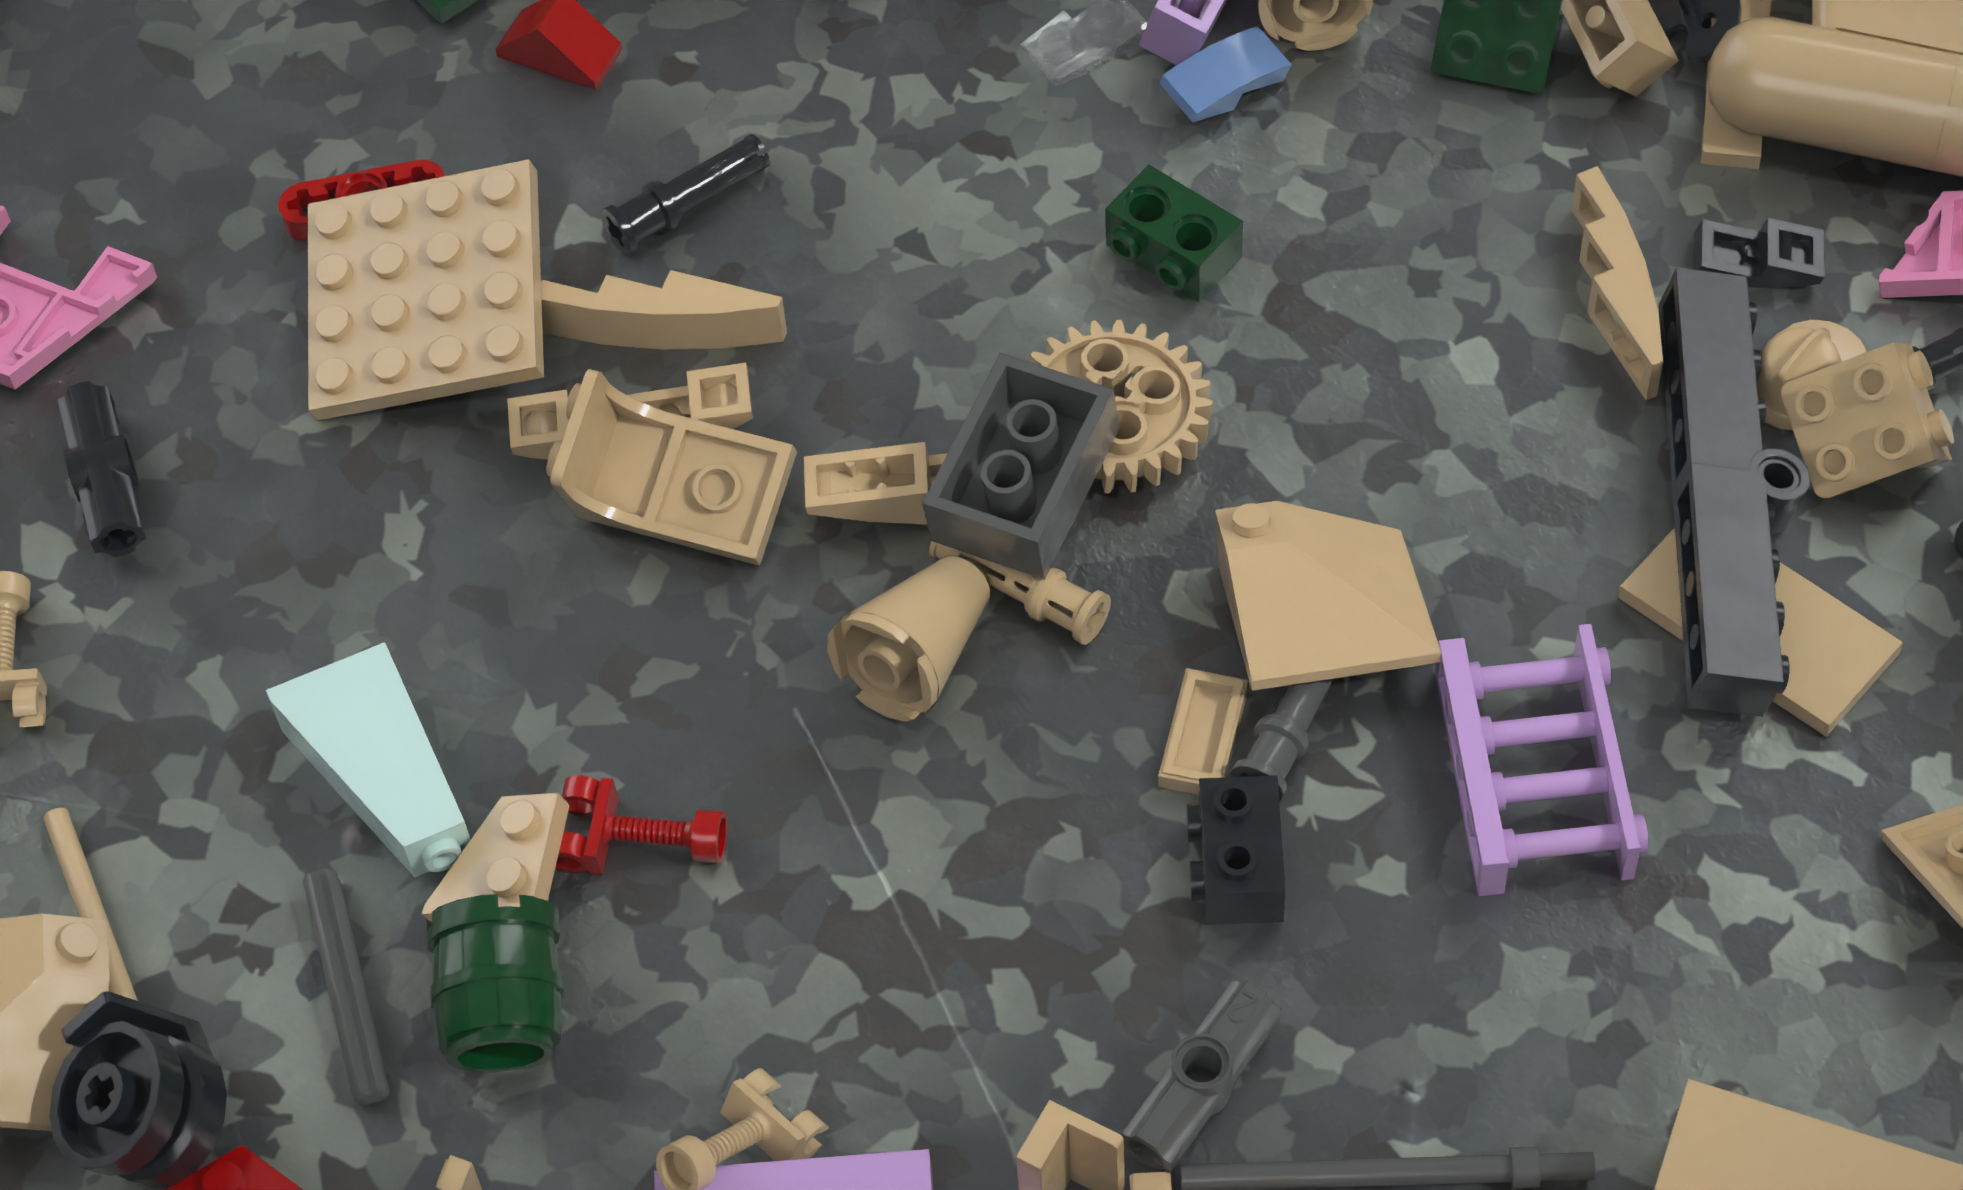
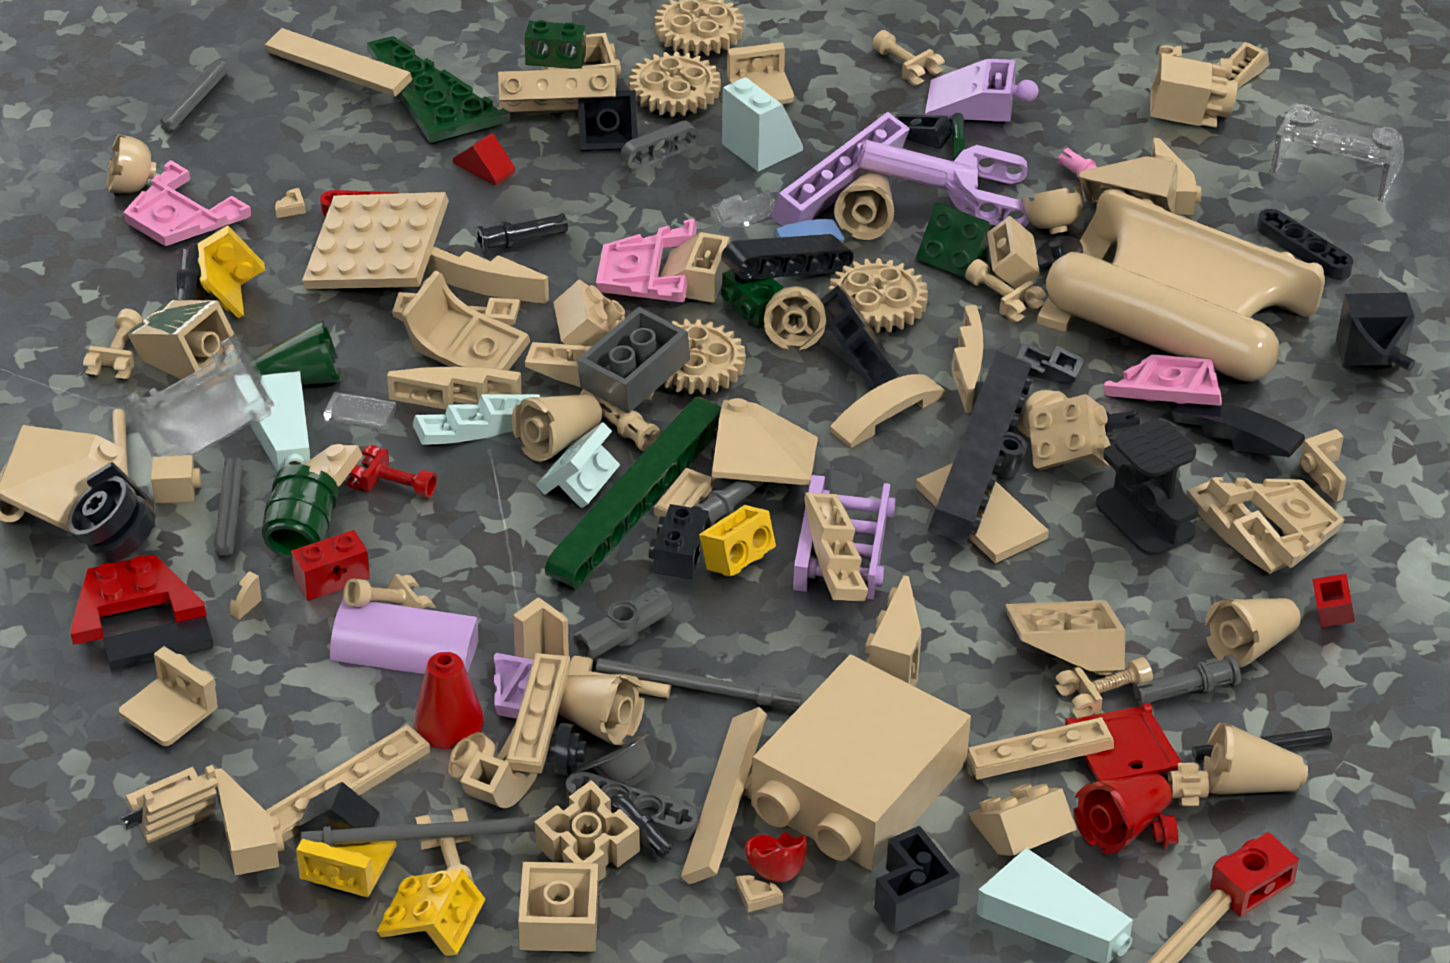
camera: 10 degrees right, 15 degrees down
none -> clear windscreen [122,334,274,458]
none -> tan slope [128,300,244,388]
none -> tan brick [151,455,201,503]
none -> yellow bracket [198,225,265,319]
none -> dark green cone [250,320,342,385]
none -> tan tile [275,188,306,218]
none -> red brick [291,530,370,601]
none -> clear tile [324,392,396,431]
none -> tan slope [387,367,522,410]
none -> light aqua slope [412,394,540,445]
none -> light aqua bracket [536,422,620,508]
none -> dark green beam [545,397,722,589]
none -> tan slope [553,279,625,346]
none -> bright pink wing [596,219,697,302]
none -> tan slope [660,232,730,303]
none -> yellow brick [699,505,776,576]
none -> black beam [721,234,854,280]
none -> tan cylinder [764,286,826,350]
none -> tan slope [804,493,868,601]
none -> black slope [821,285,900,390]
none -> tan gear [828,258,928,333]
none -> tan slope [830,374,946,448]
none -> tan slope [865,575,922,687]
none -> tan bar [965,259,1047,323]

